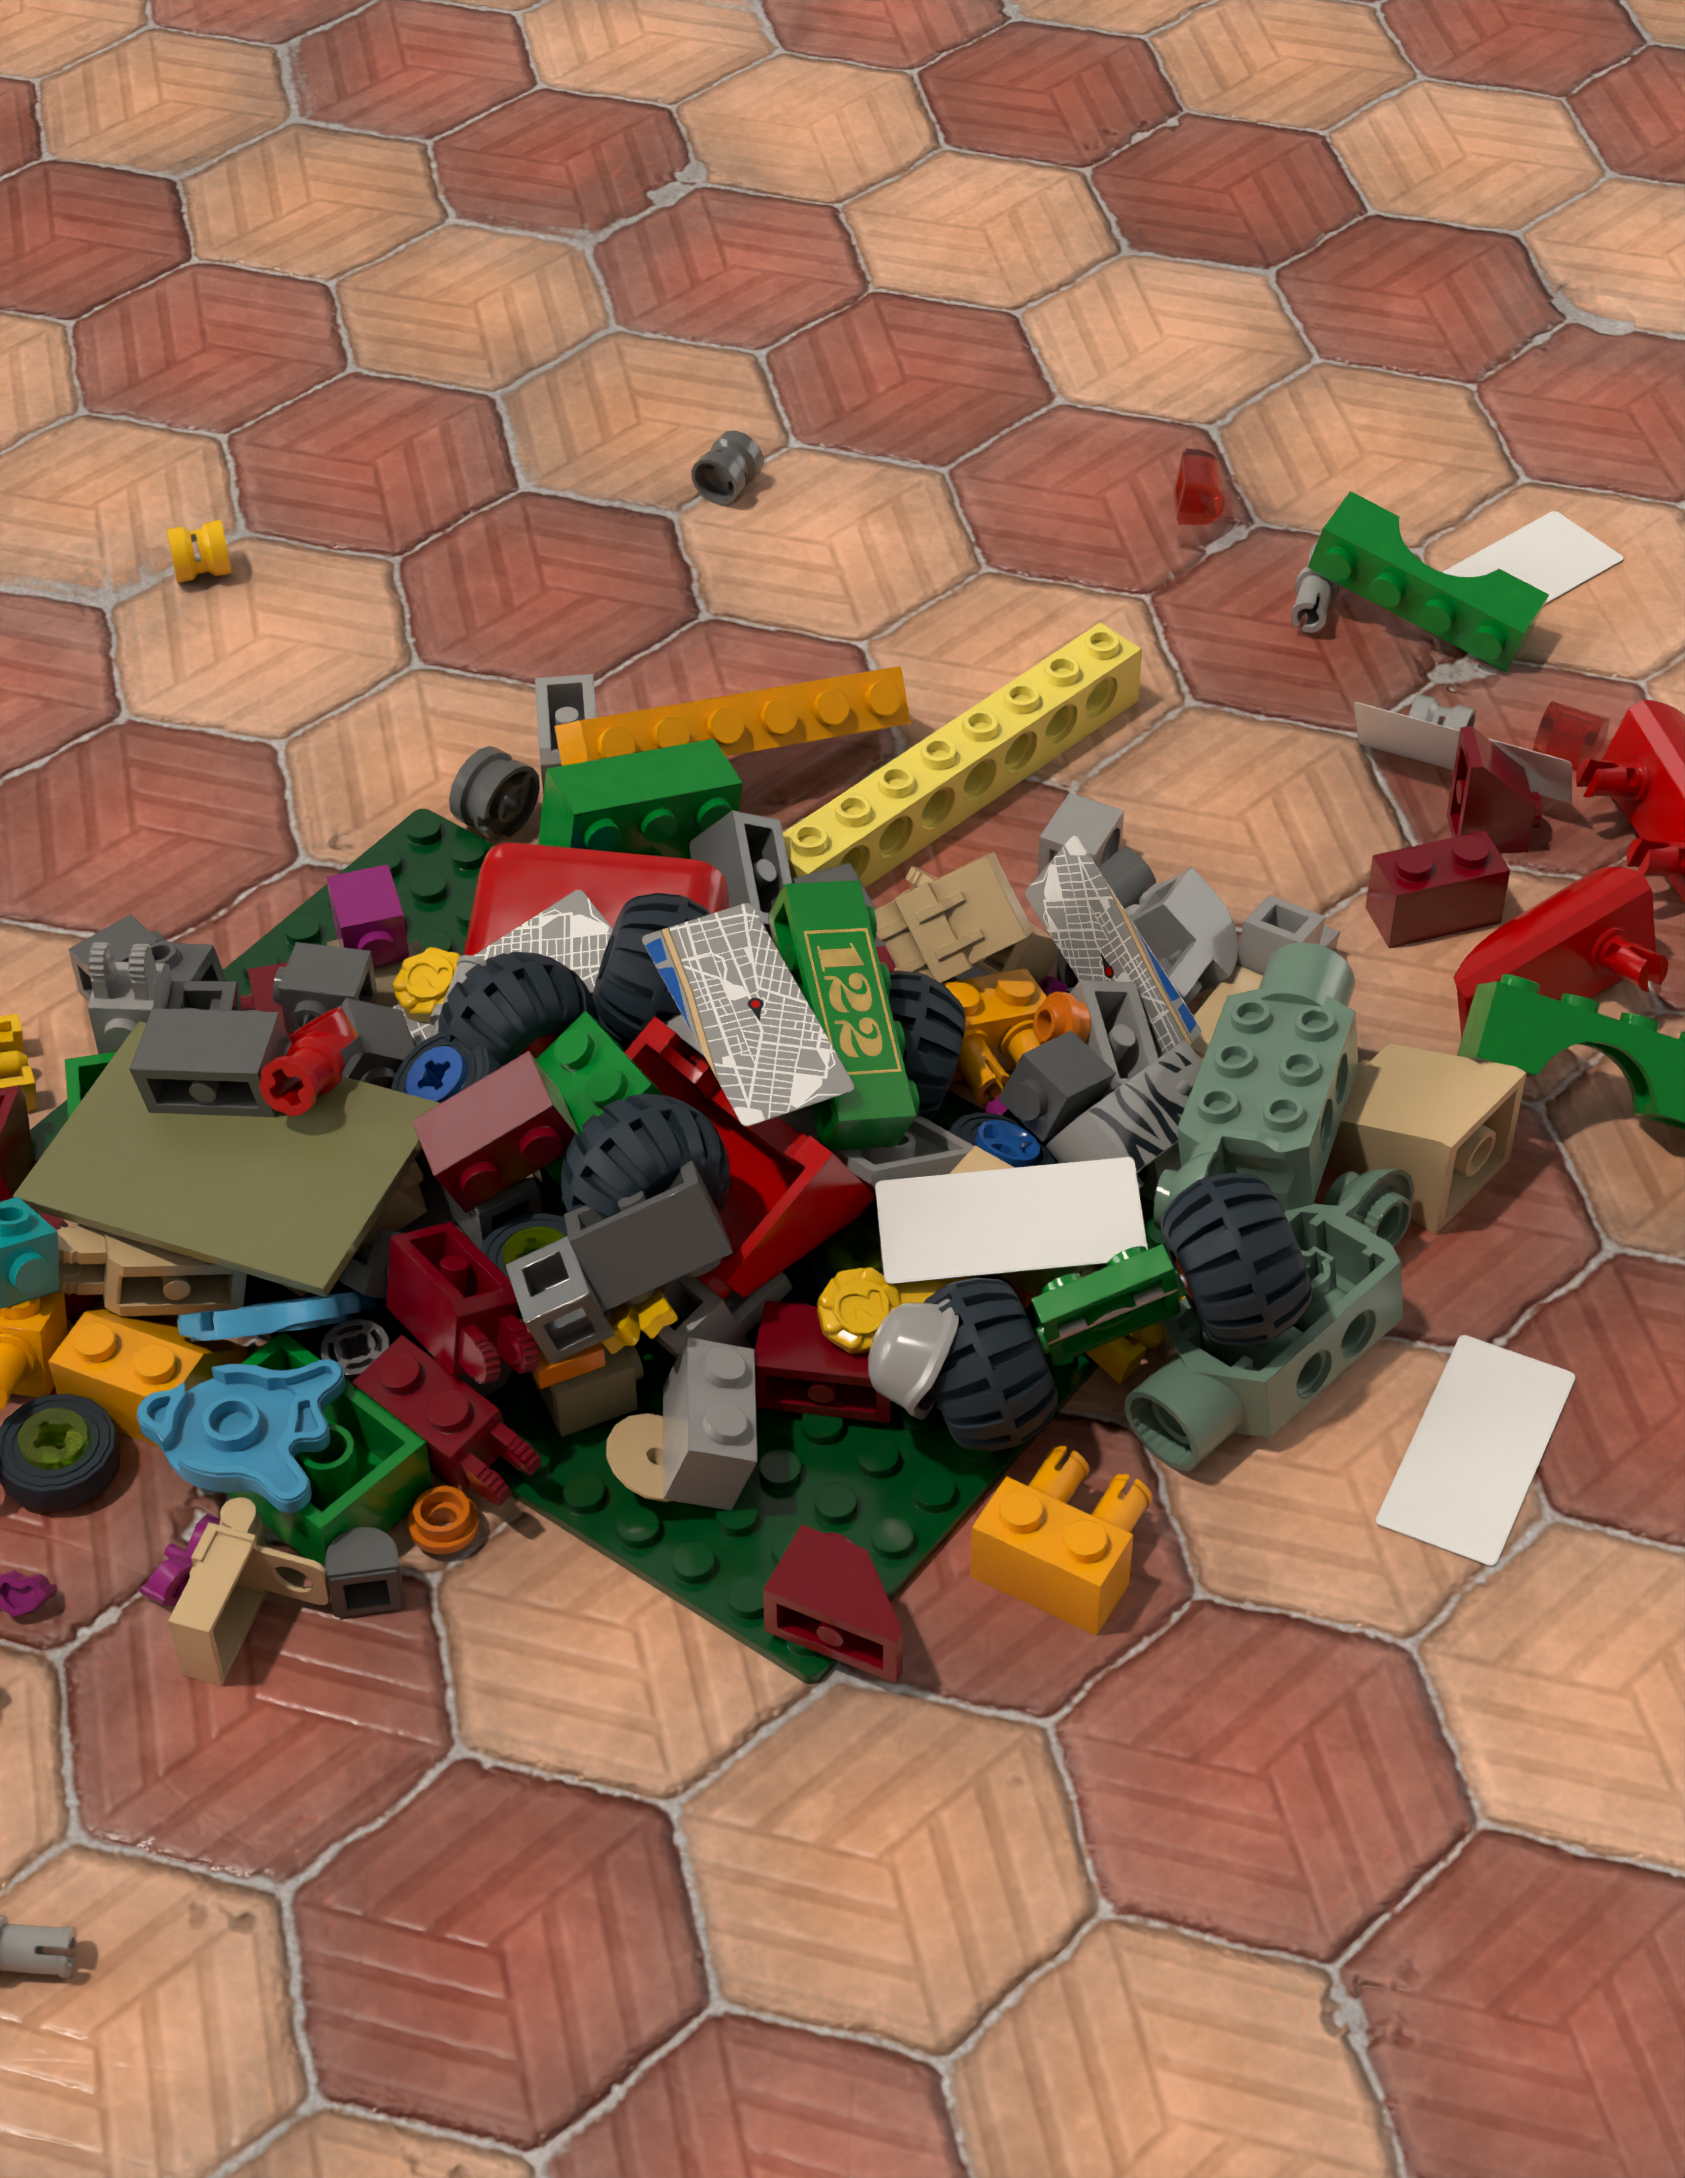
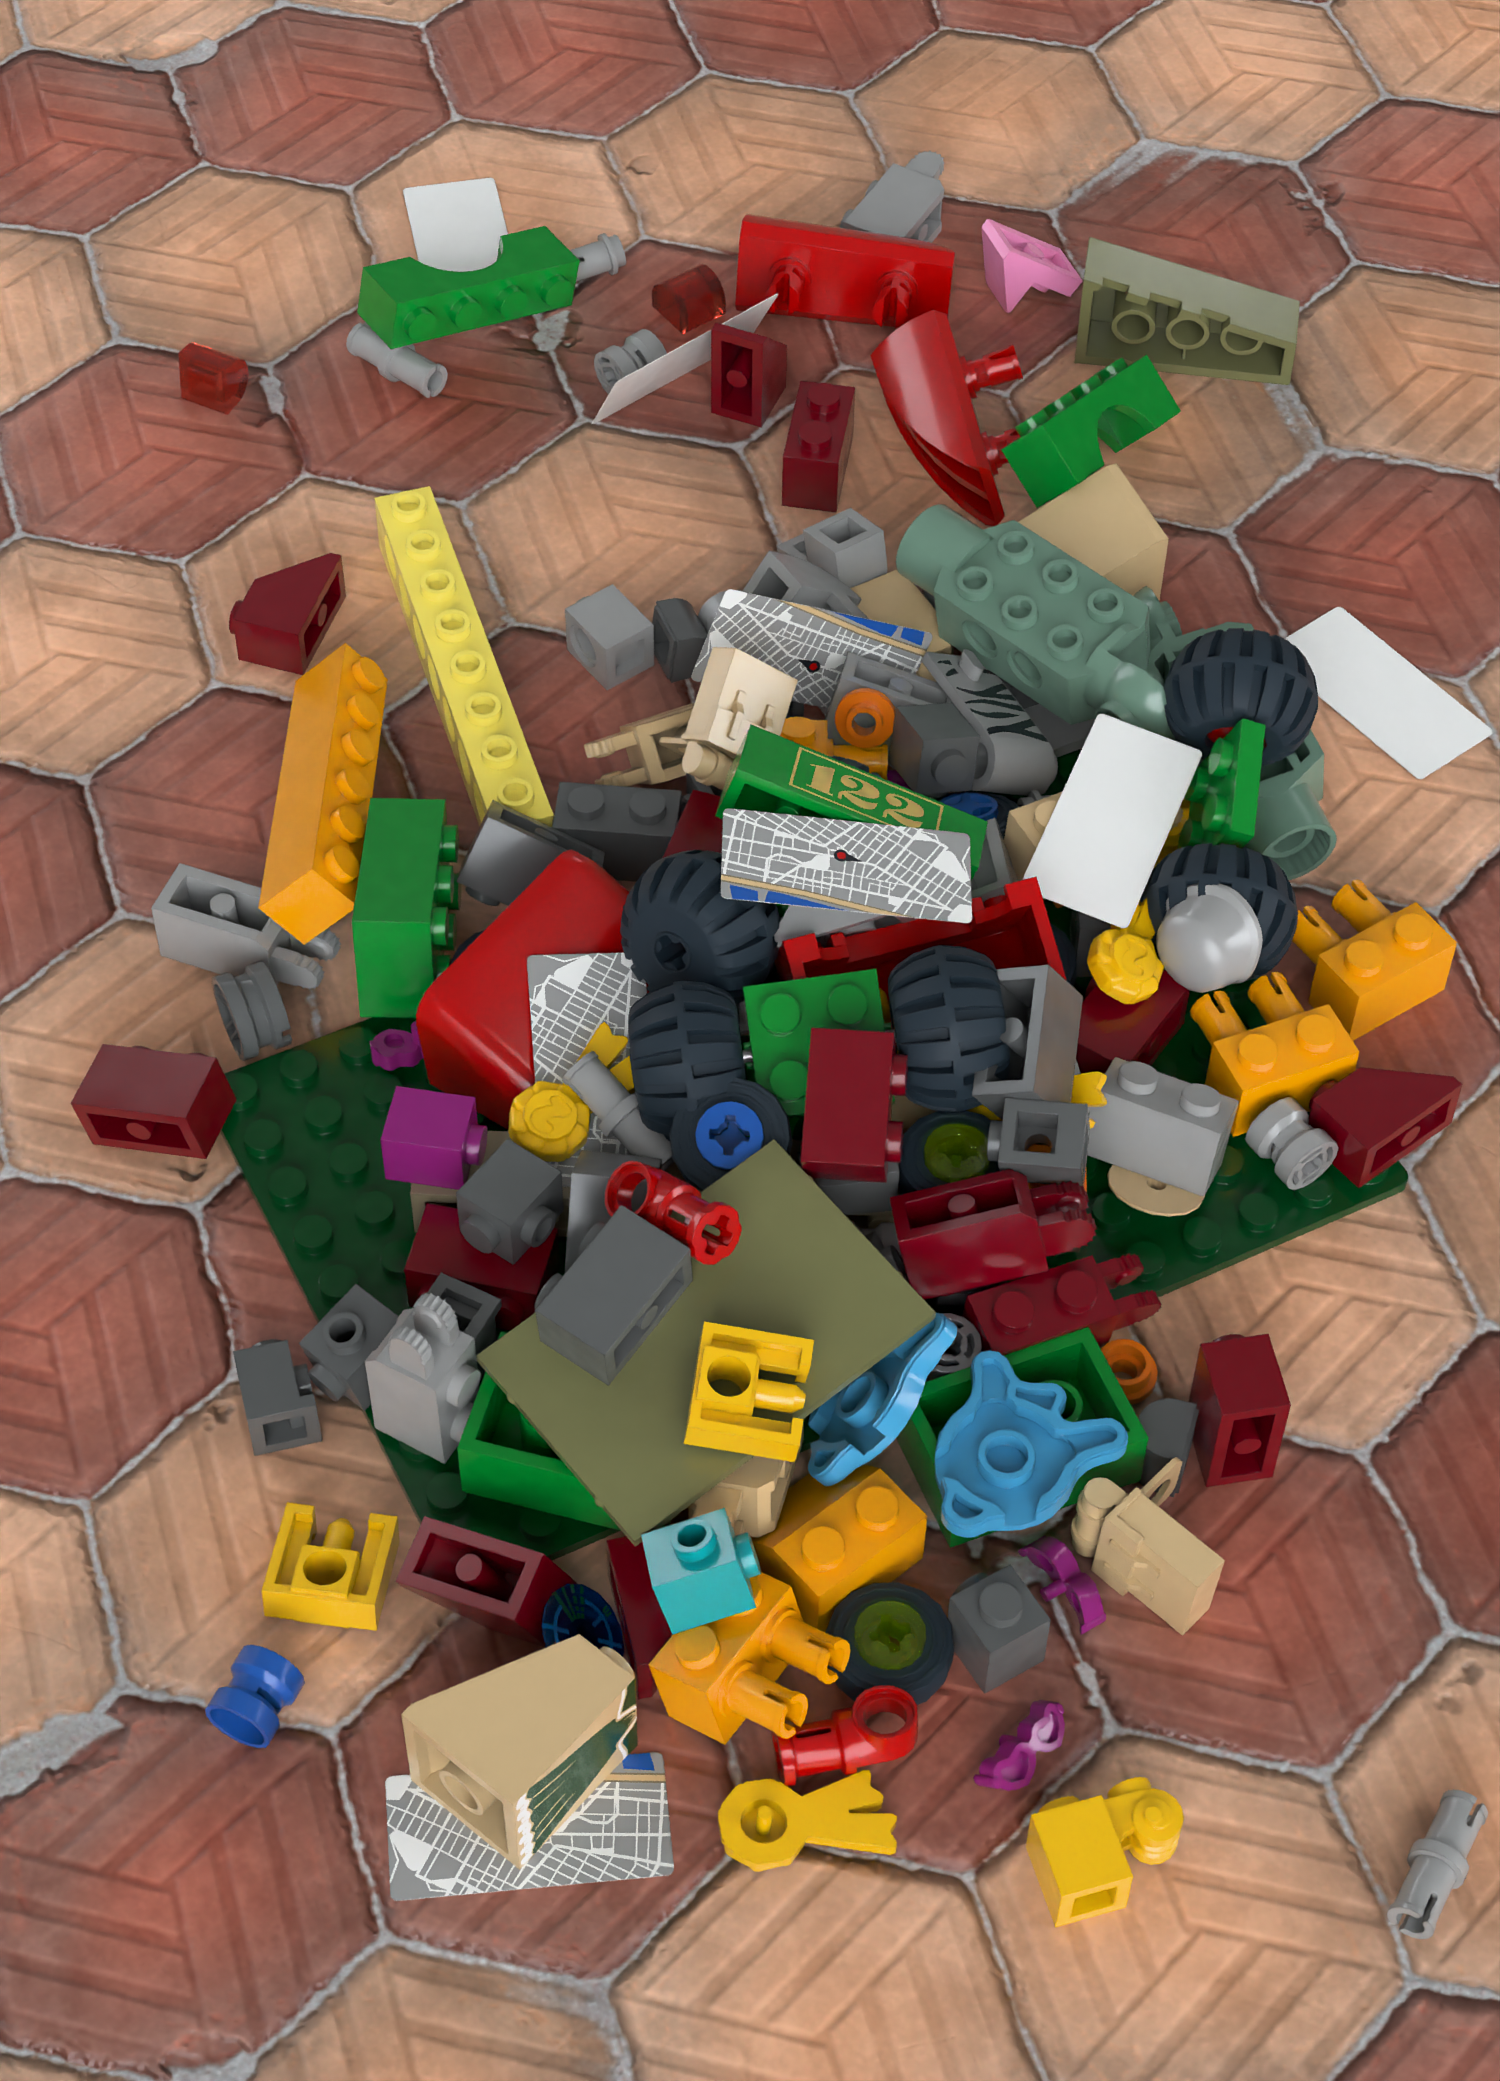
camera: 65 degrees left, 5 degrees up
none -> dark red brick [71,1044,237,1159]
none -> dark red slope [229,553,346,675]
none -> light grey pin [570,233,626,282]
none -> yellow brick [684,1321,814,1462]
none -> dark grey brick [947,1564,1051,1694]
none -> dark red brick [1188,1334,1291,1487]
none -> light orange brick [1190,972,1359,1137]
none -> light grey wheel [1245,1097,1339,1190]

